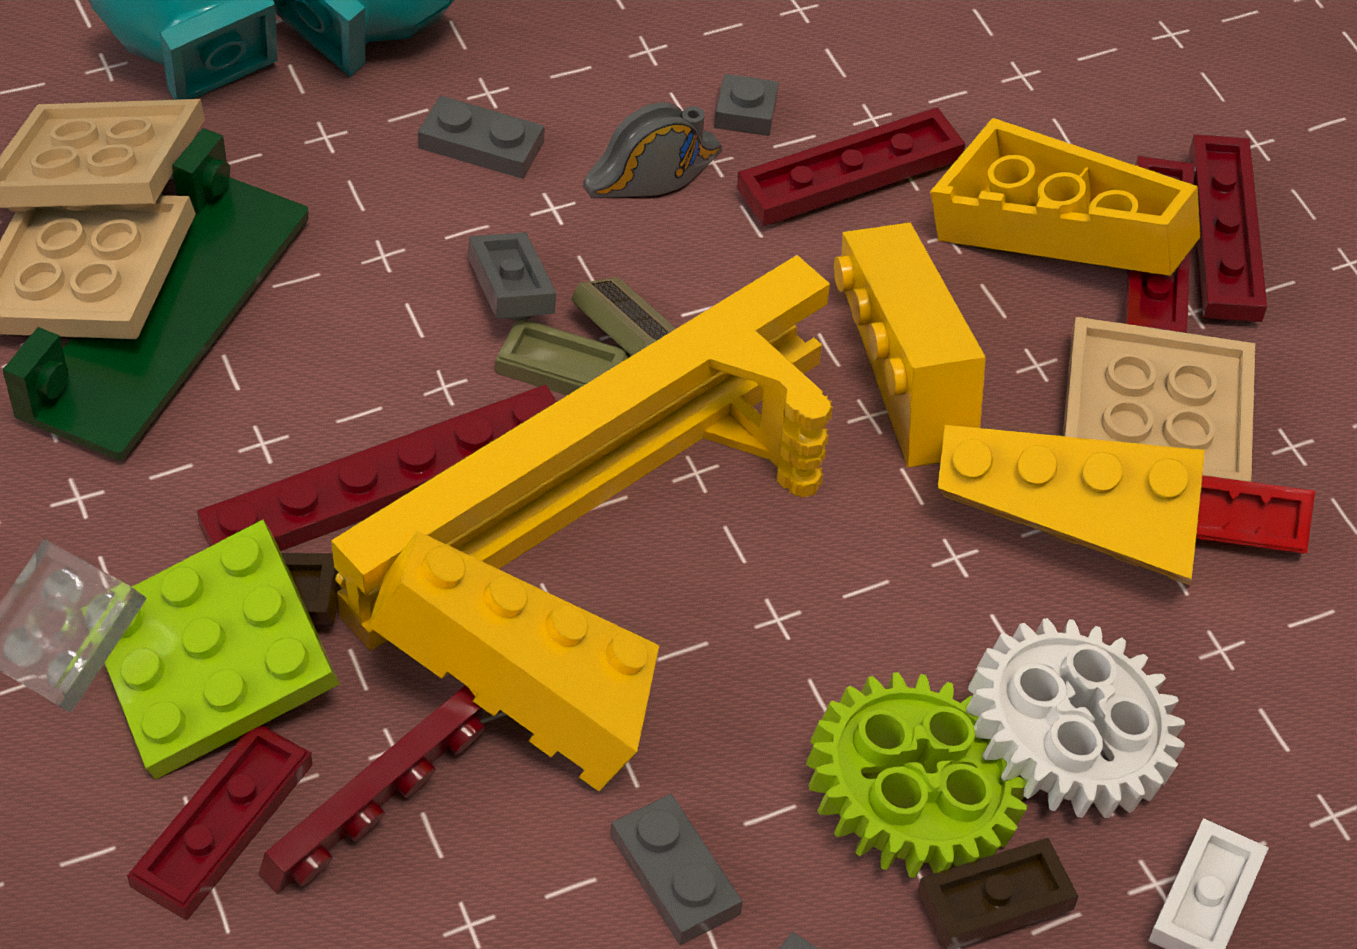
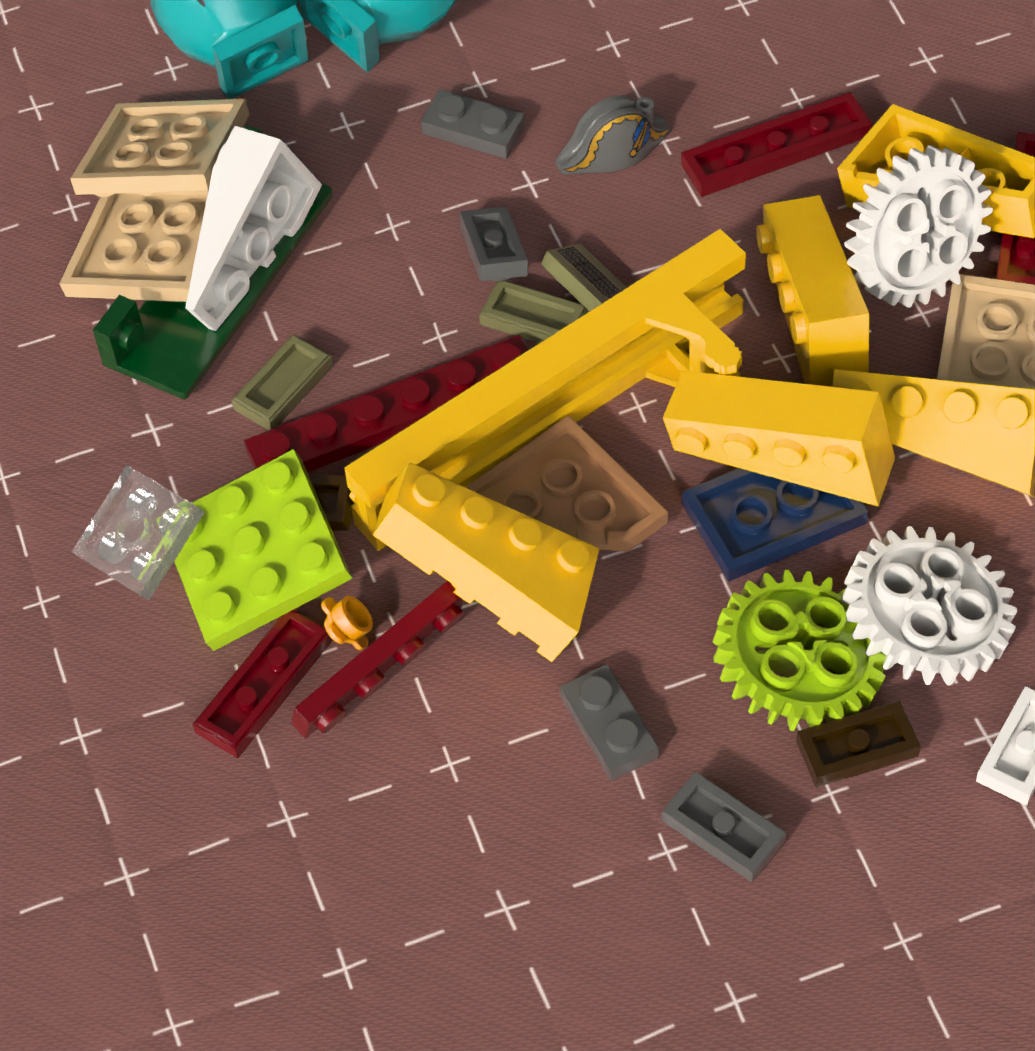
camera: 10 degrees right, 5 degrees up
dark grey plate [715,74,779,136] -> none
none -> white wedge [185,126,322,331]
none -> olive tile [231,334,333,431]
none -> light orange plate [321,596,373,650]
none -> medium nougat plate [465,415,668,552]
none -> yellow wedge [663,370,895,506]
none -> dark blue plate [681,468,869,582]
none -> white gear [845,145,993,308]

